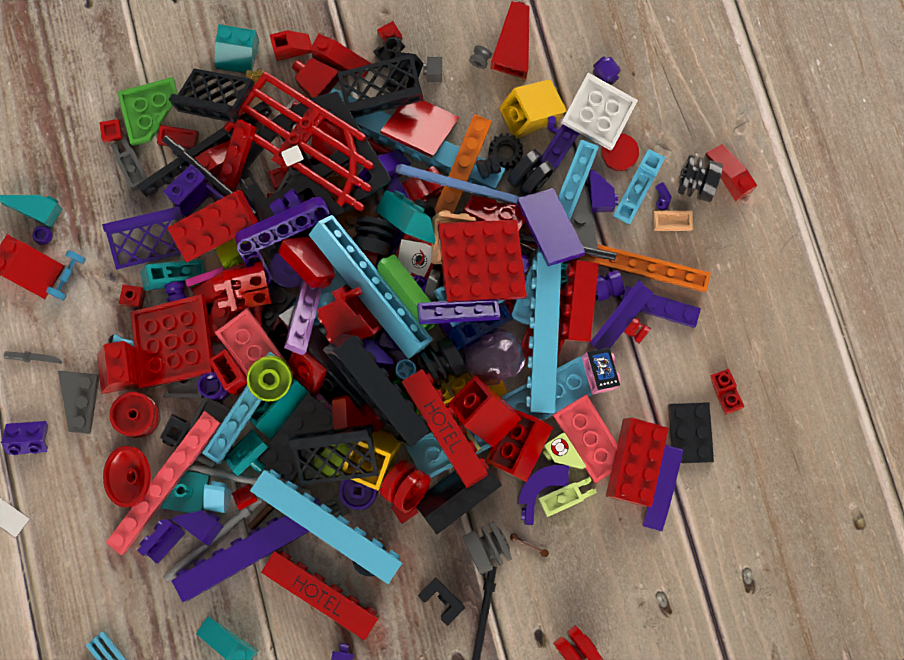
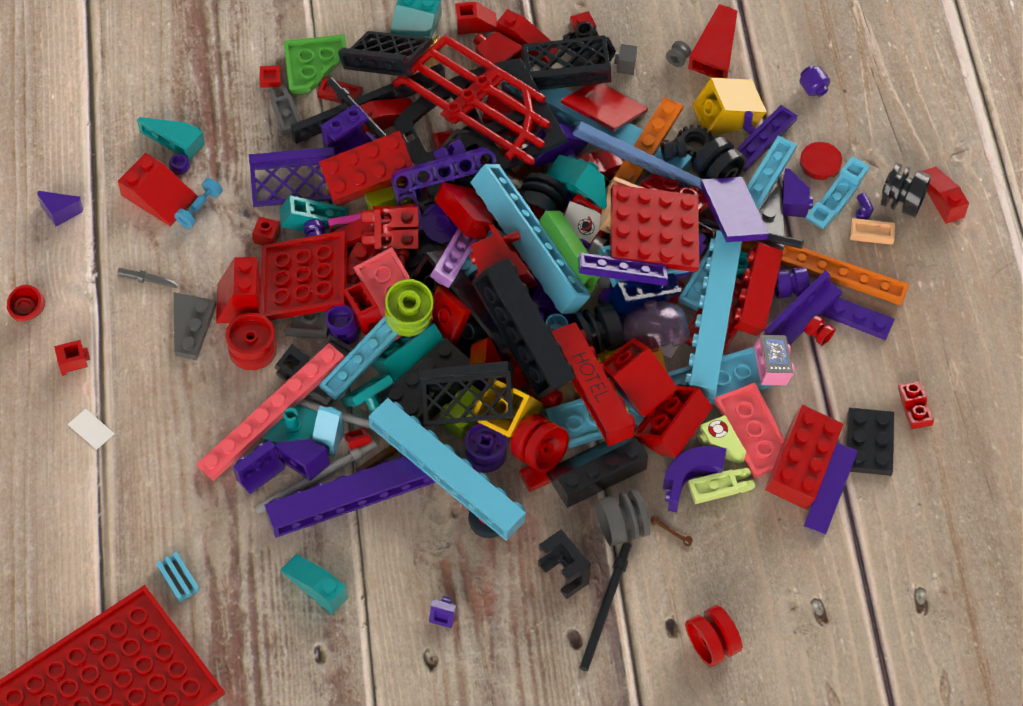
camera: 10 degrees right, 20 degrees down
dark purple bracket [1,421,48,455] -> none
red dish [103,446,151,507] -> none
red plate [218,120,256,197] -> none
red brick [261,550,379,640] -> none
white sticker [281,145,304,166] -> none
white plate [561,73,638,151] -> none

